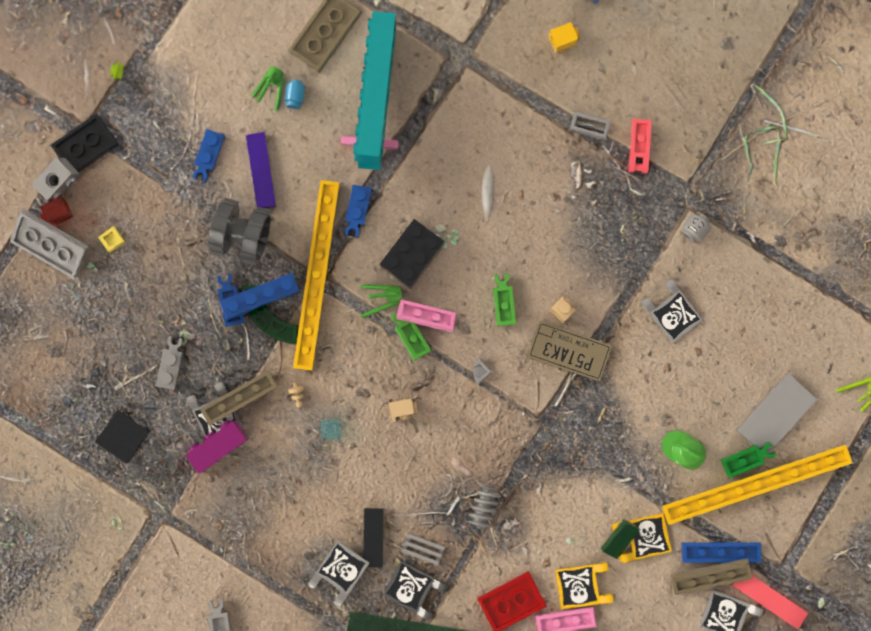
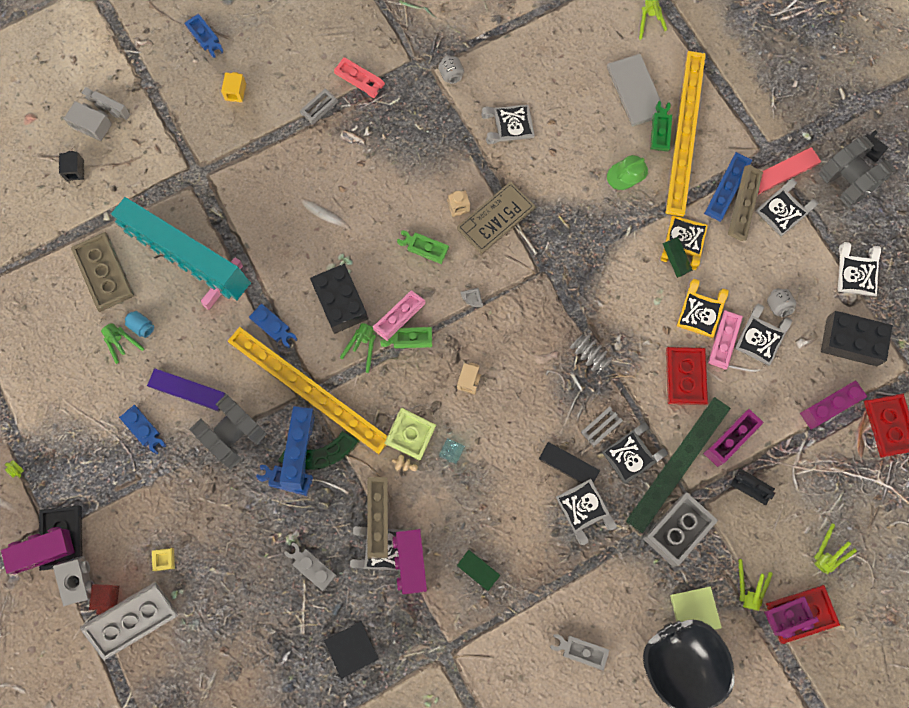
camera: 65 degrees left, 10 degrees down
none -> magenta brick [1,527,75,575]
none -> yellowish green tile [384,408,436,460]
none -> dark green tile [456,550,501,591]

